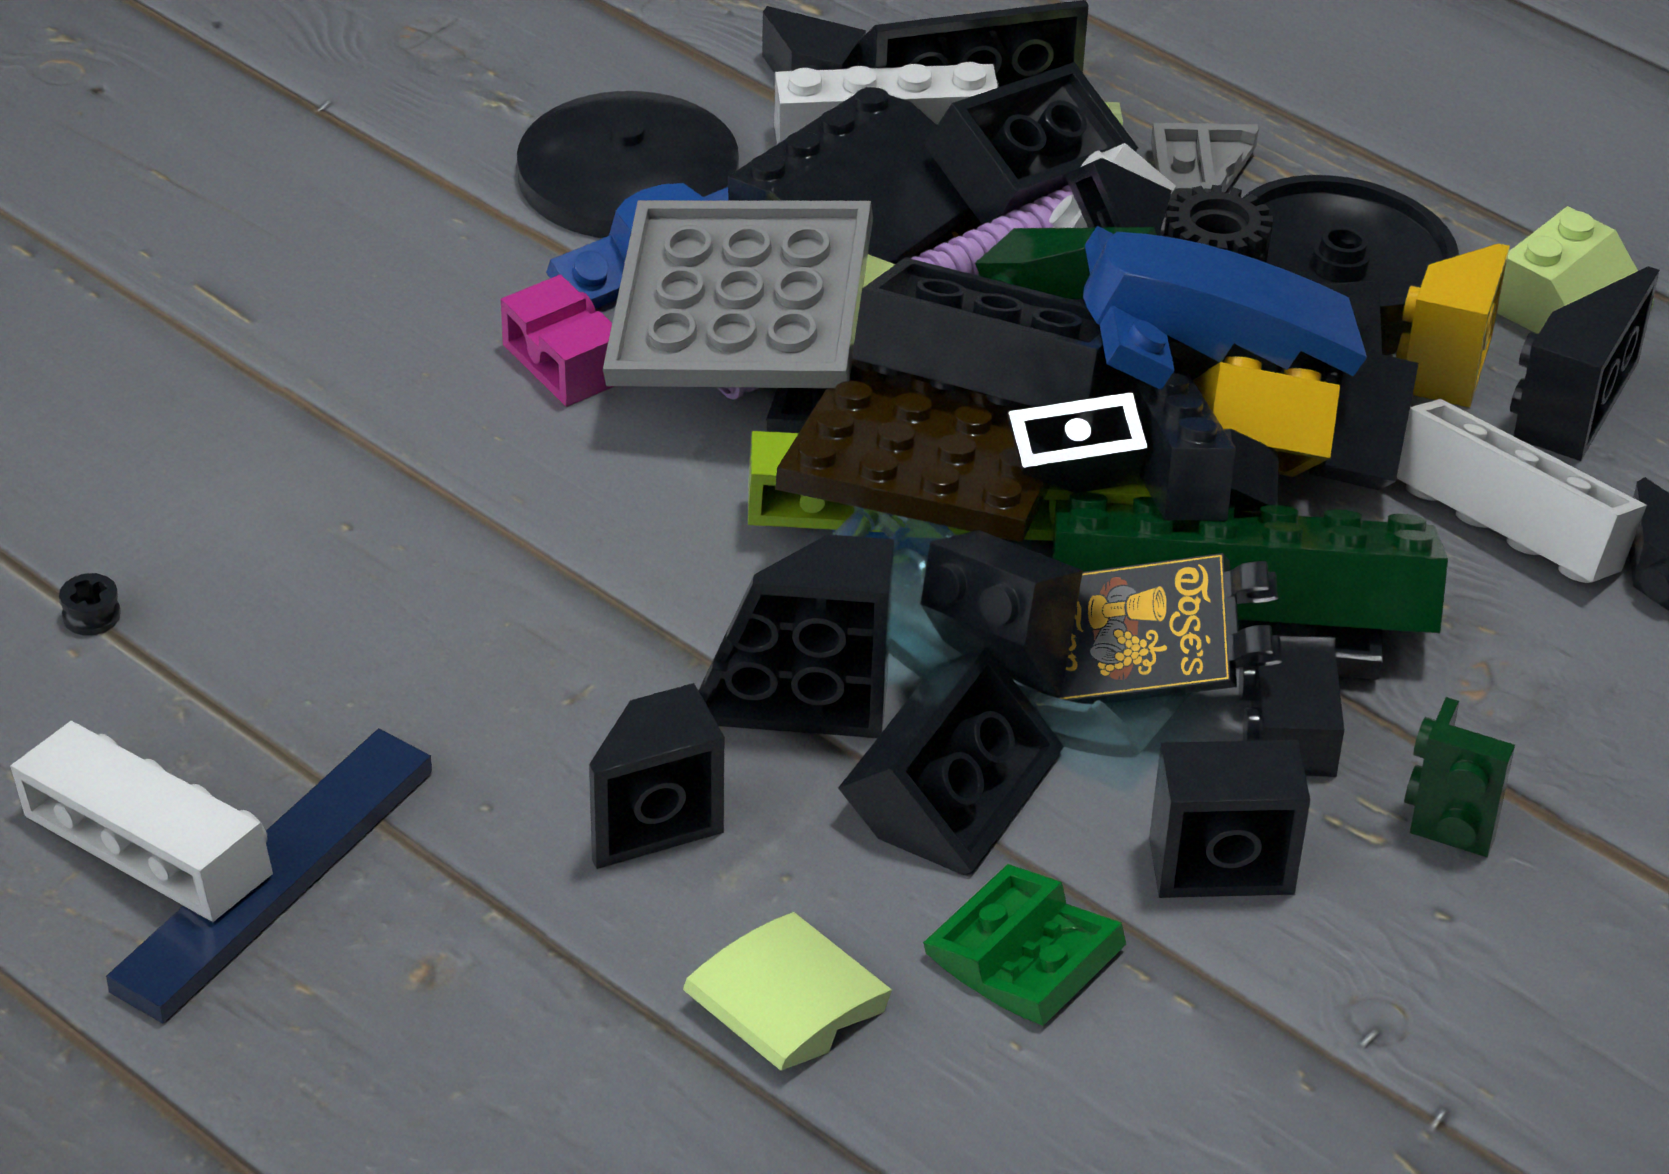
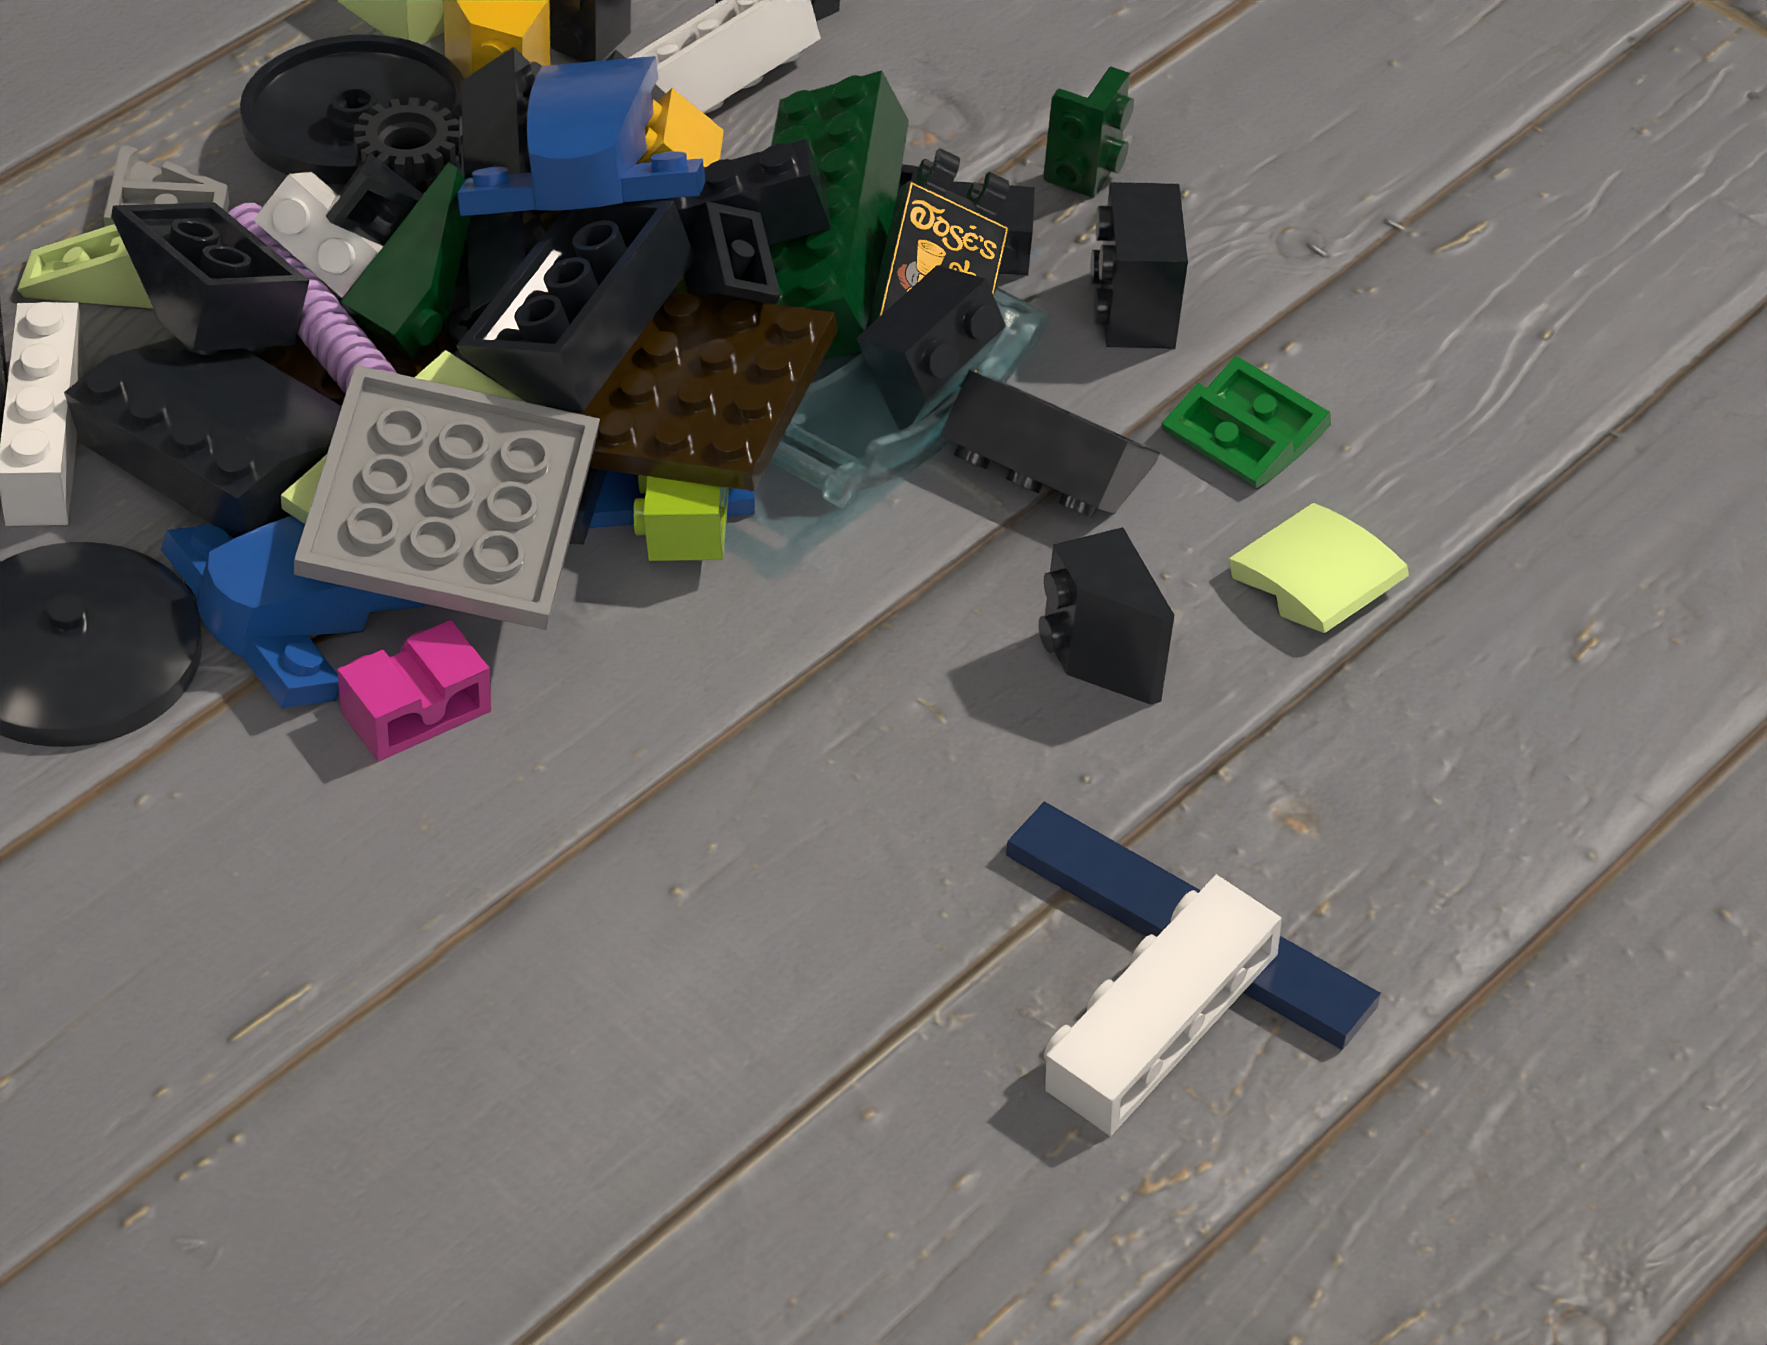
camera: 90 degrees left, 5 degrees up
black bush [59,573,121,635] -> none
black wedge [699,534,894,738] -> none

